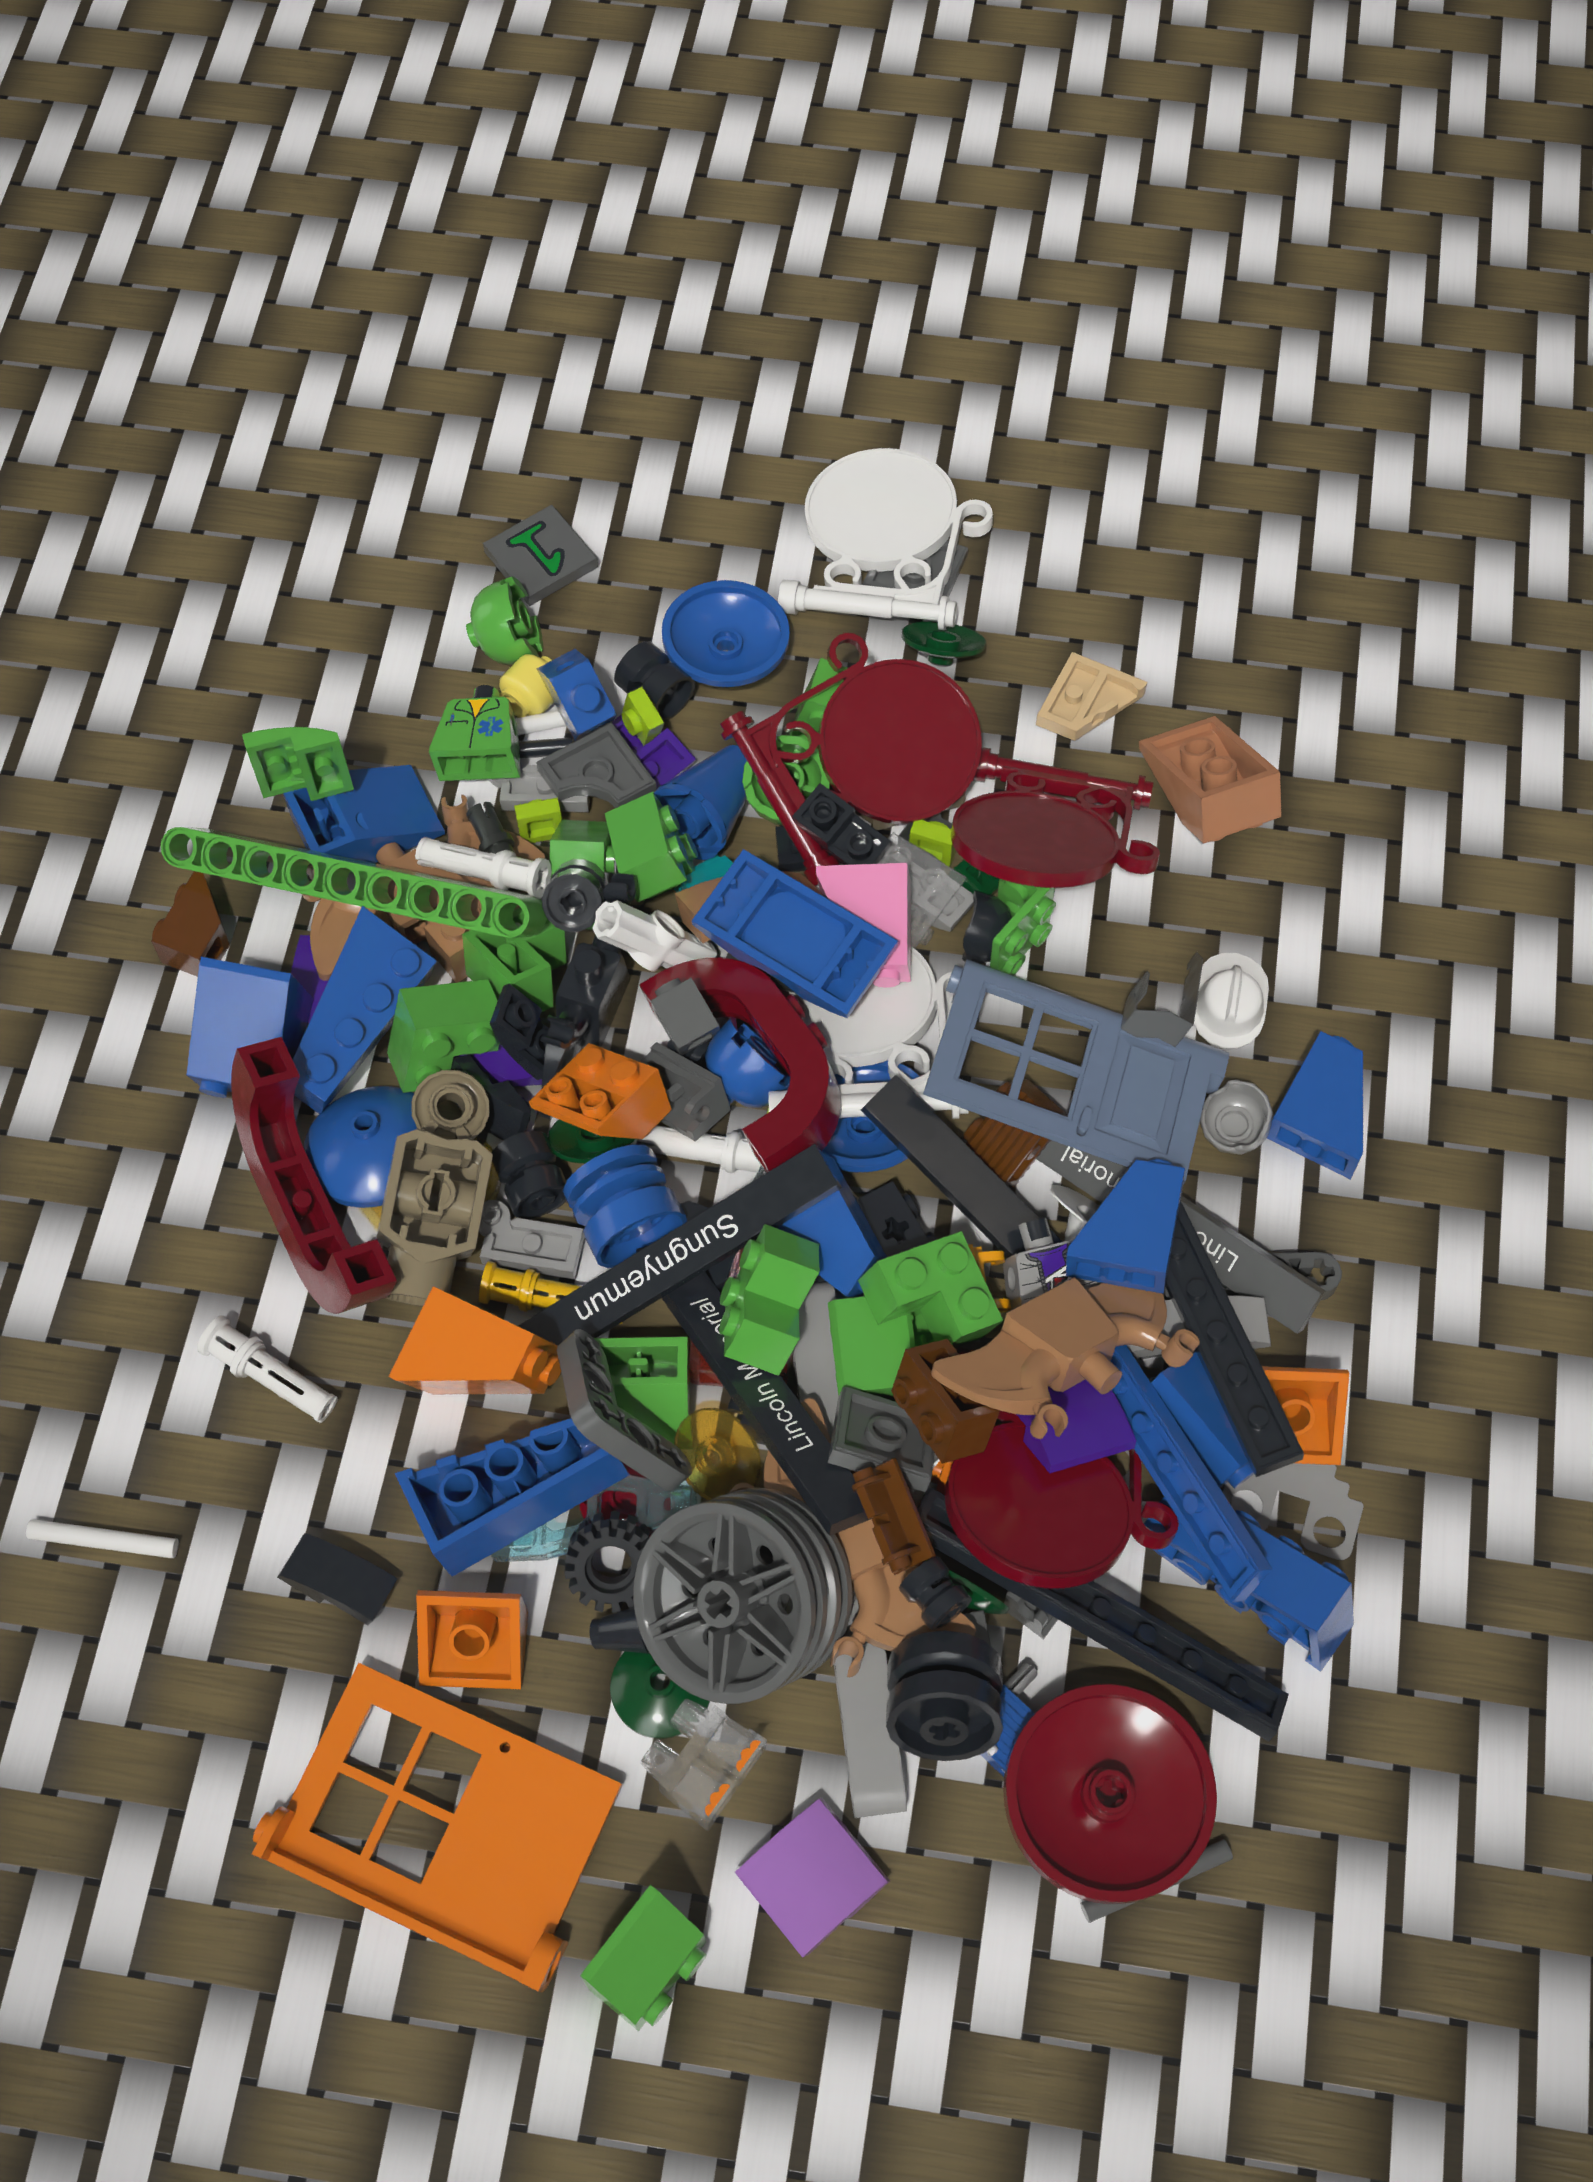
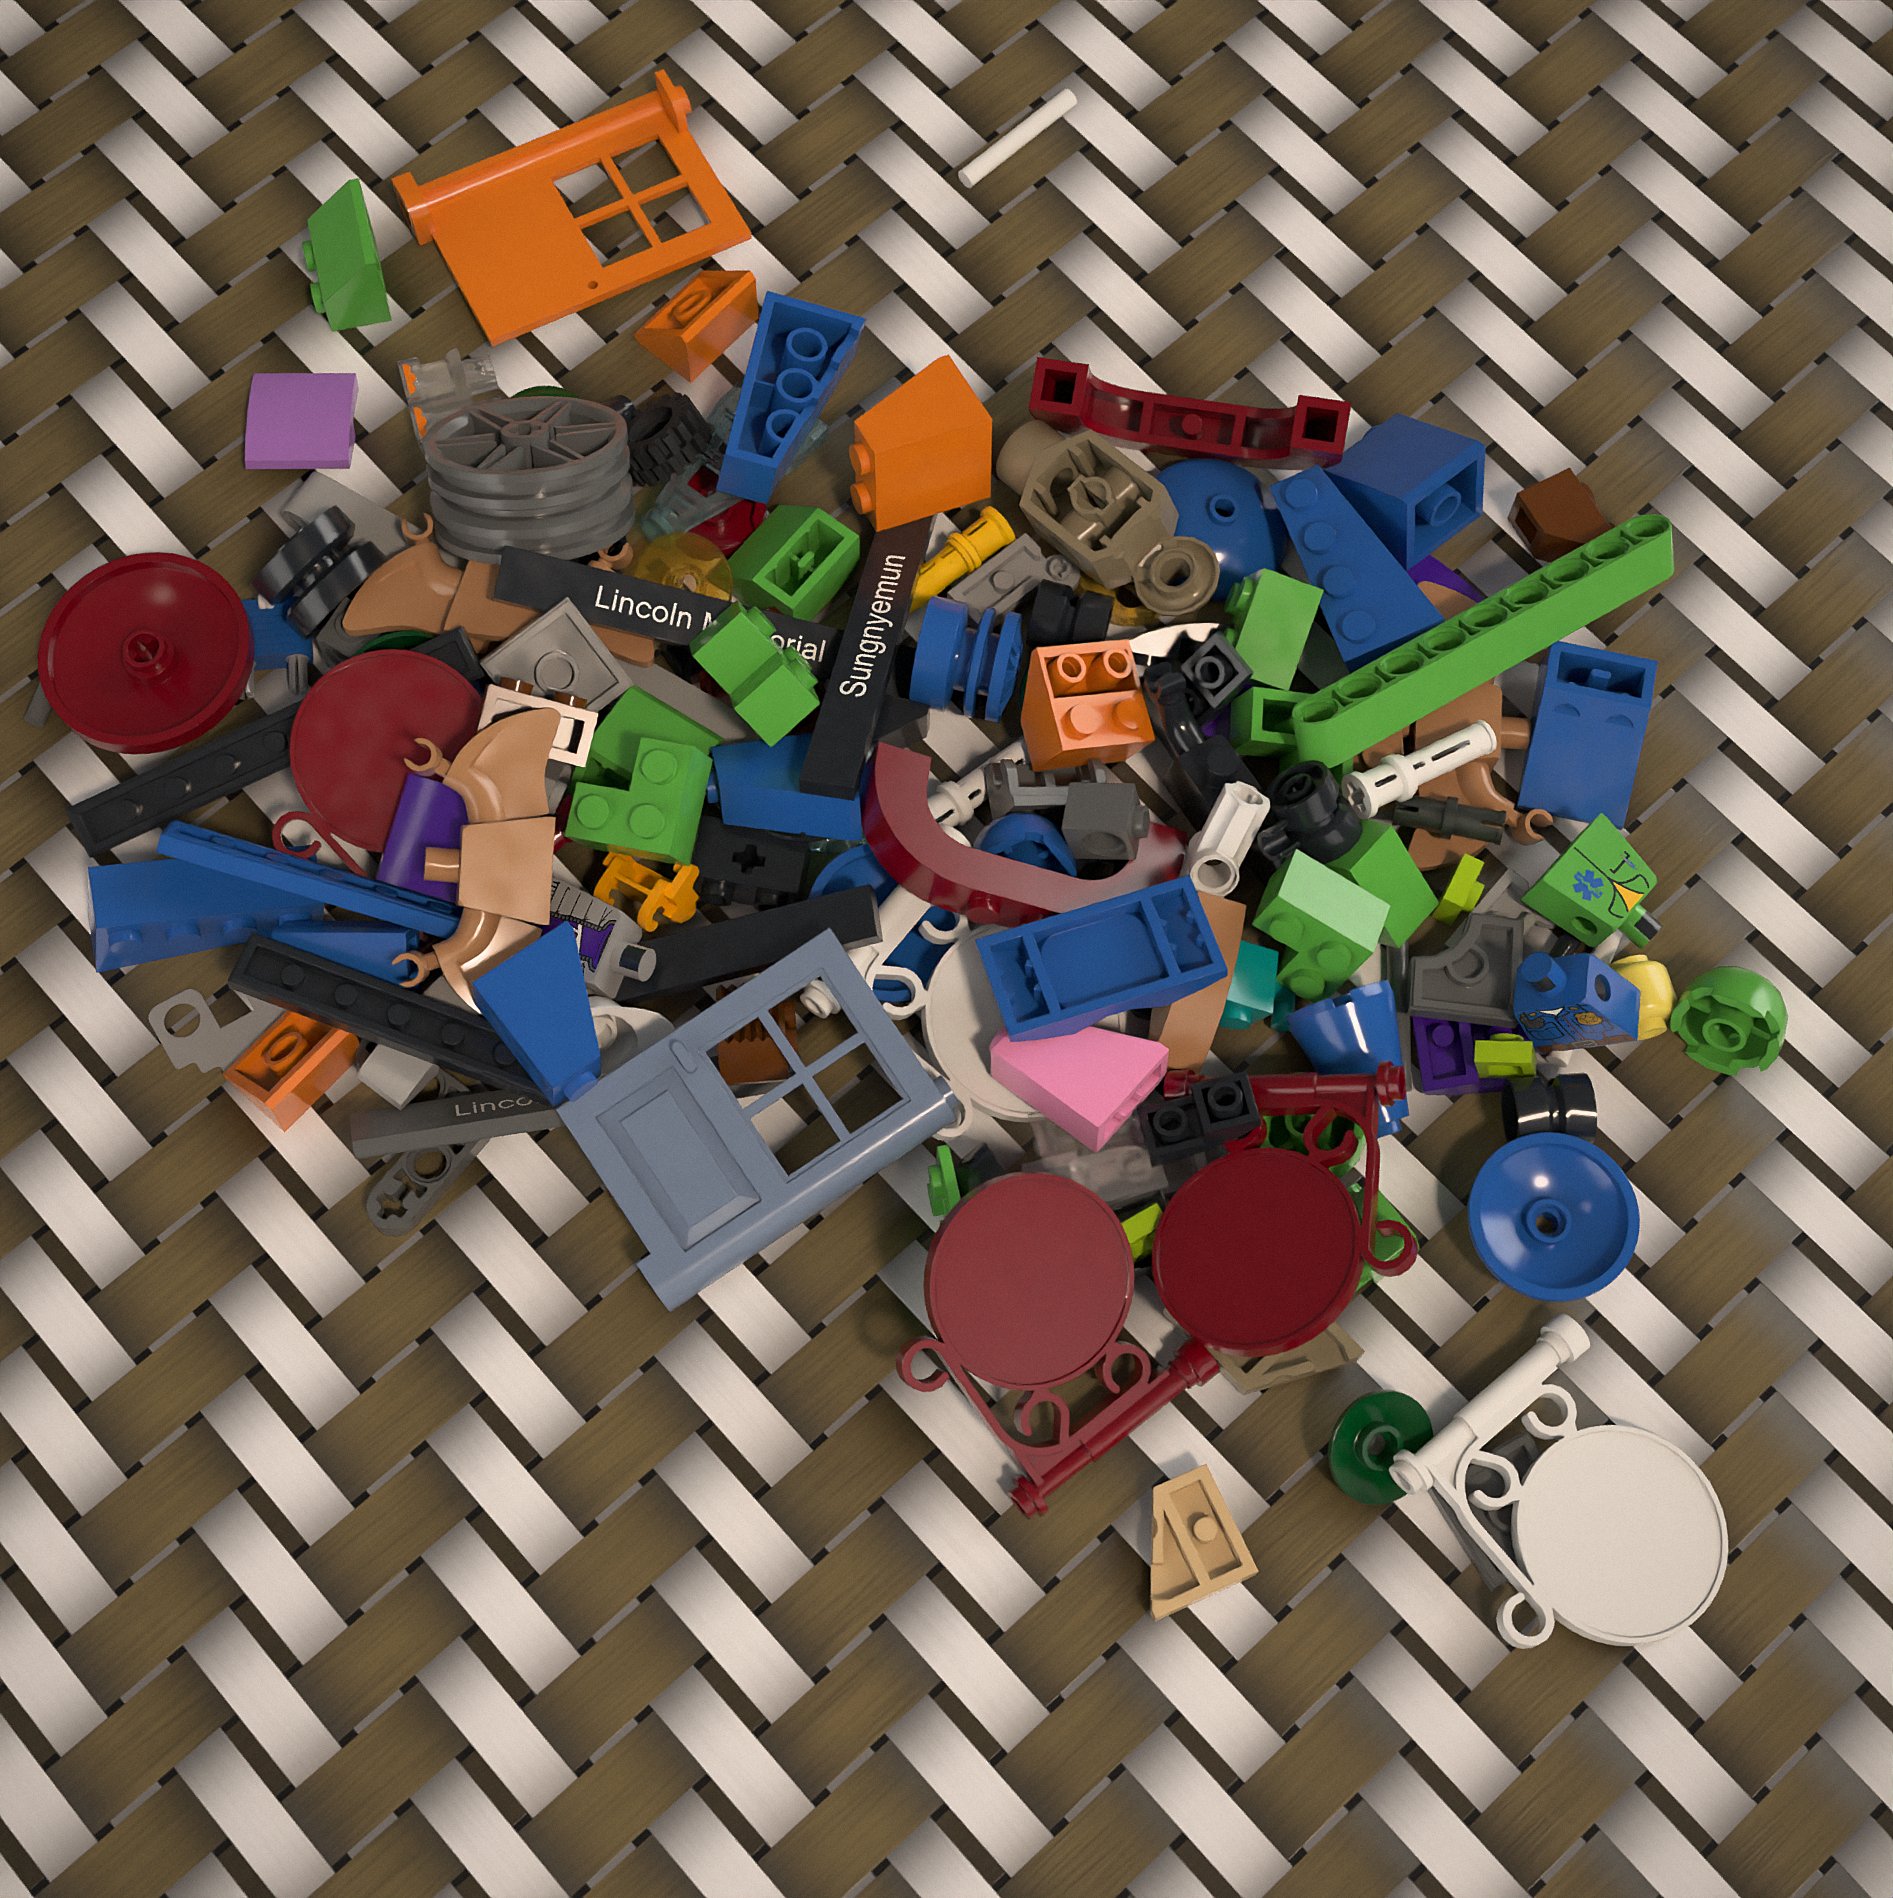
camera: 125 degrees right, 5 degrees up
white pin [197,1315,337,1423] -> none
bright green slope [242,727,354,801] -> none
black slope [277,1533,398,1625] -> none
dark grey tile [483,505,598,606] -> none
dark grey beam [557,1329,692,1491] -> none
reddish brown hinge [852,1458,936,1575] -> none
black wheel [899,1556,972,1631] -> none
dark grey piece [1121,952,1203,1047] -> none
nougat slope [1139,716,1281,844] -> none
white piece [1194,953,1269,1049] -> none
light grey hair [1200,1080,1273,1155] -> none
blue slope [1267,1031,1363,1180] -> none

